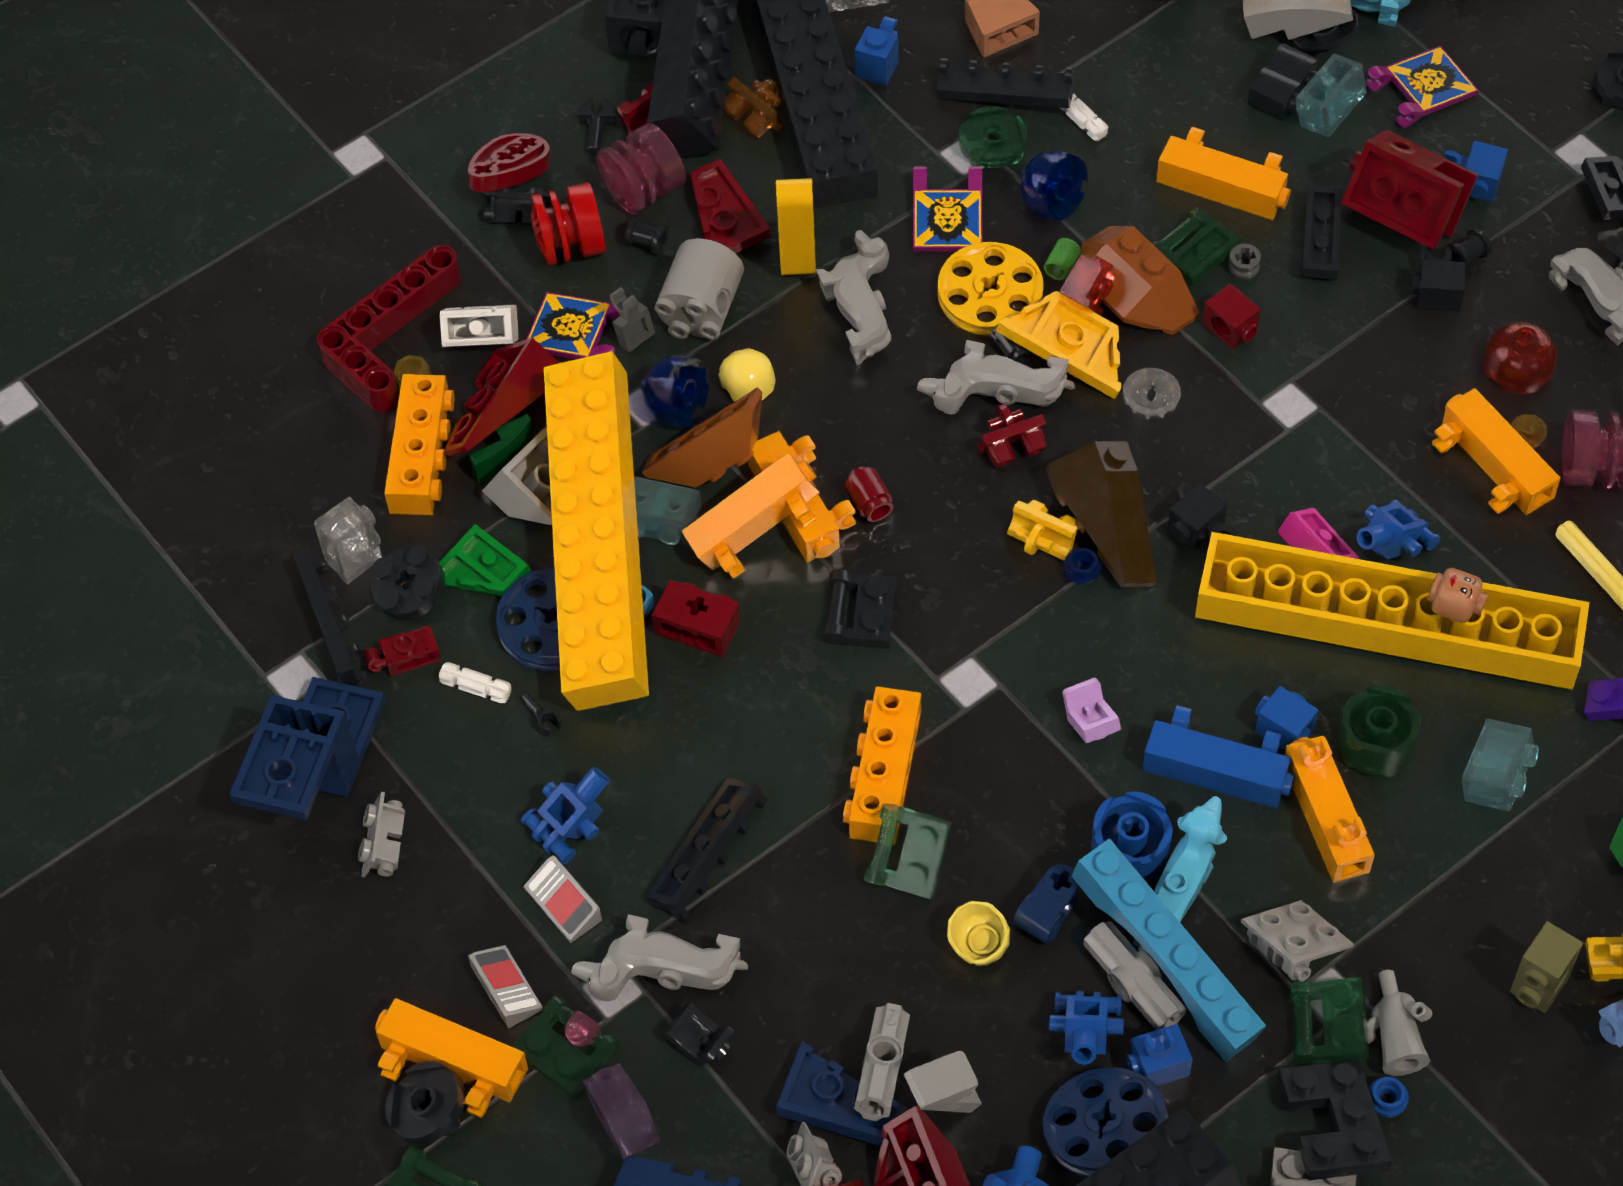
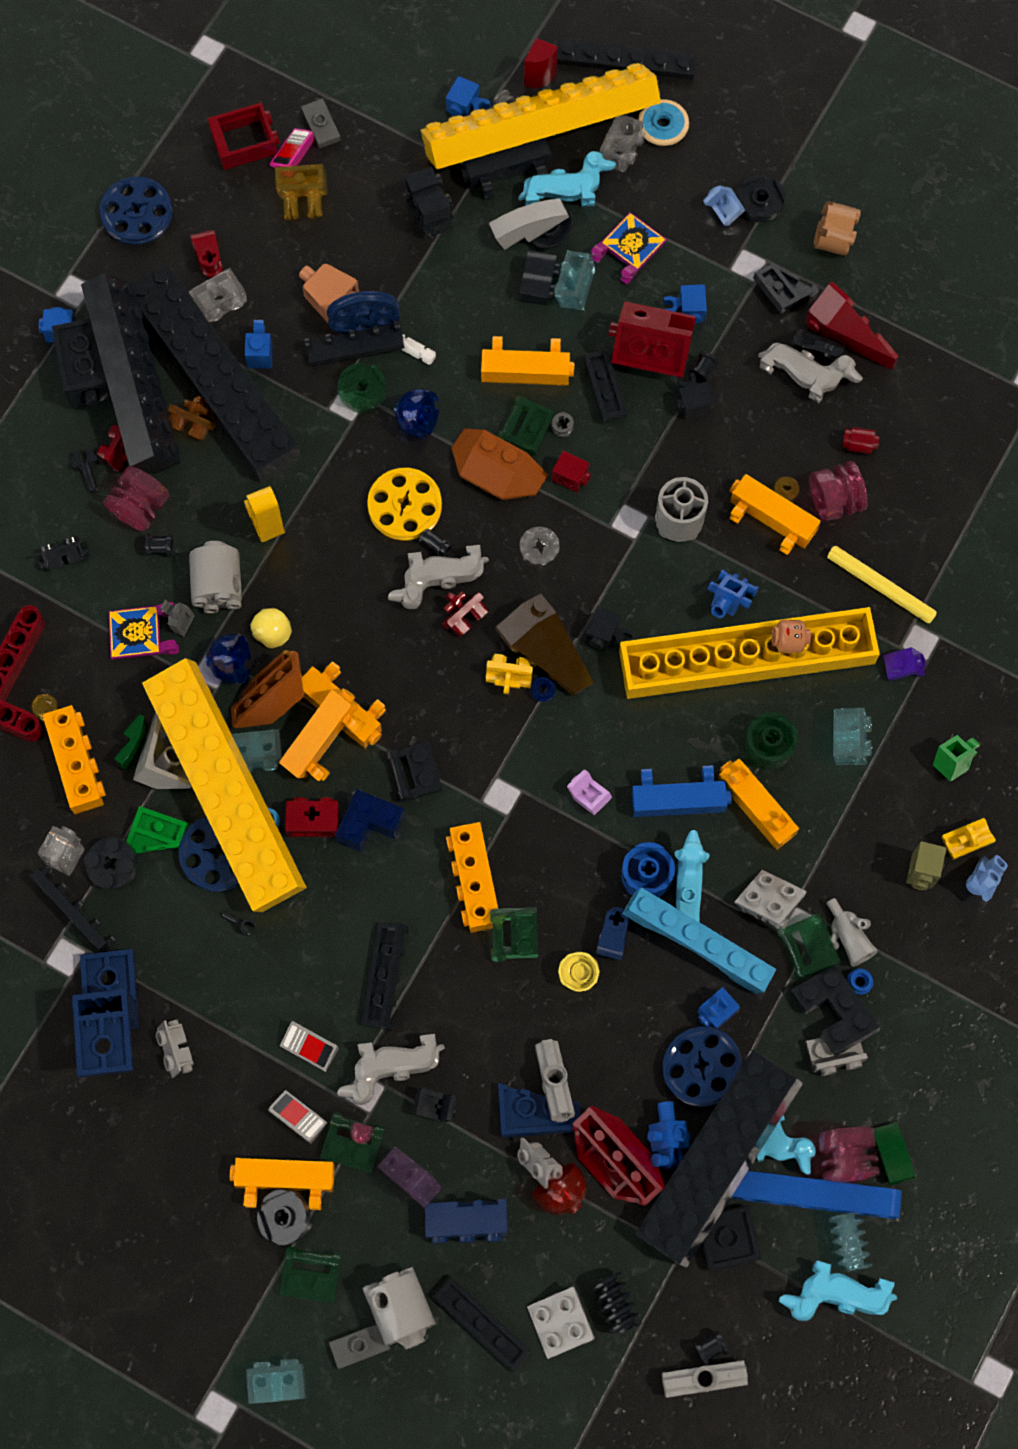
camera: 25 degrees left, 15 degrees up
dark red piece [363,625,441,677] -> none
white axle [439,662,512,704] -> none
white brick [440,305,519,347] -> none
dark red wedge [444,337,559,456] -> none
dark red piece [467,133,550,192] -> none
blue piece [521,767,610,865] -> none
red wheel [531,182,606,267] -> none
dark red wing [690,159,771,254] -> none
light grey animal [816,230,891,365] -> none
dark red brick [844,467,894,522] -> none
light grey slope [904,1051,982,1113] -> none
flag [913,166,983,251] -> none
yellow wing [995,291,1121,399] -> none
bright green piece [1044,238,1081,280] -> none
blue piece [1049,991,1124,1065] -> none
clear red brick [1059,255,1116,315] -> none
light grey piece [1083,921,1186,1030] -> none
blue brick [1255,686,1319,750] -> none
dark pink slope [1278,508,1359,559] -> none
clear red cylinder [1483,321,1557,394] -> none
none -> dark blue wedge [327,291,400,334]
none -> clear blue brick [336,789,405,852]
none -> light grey cylinder [655,477,708,542]
none -> medium blue bracket [703,186,745,226]

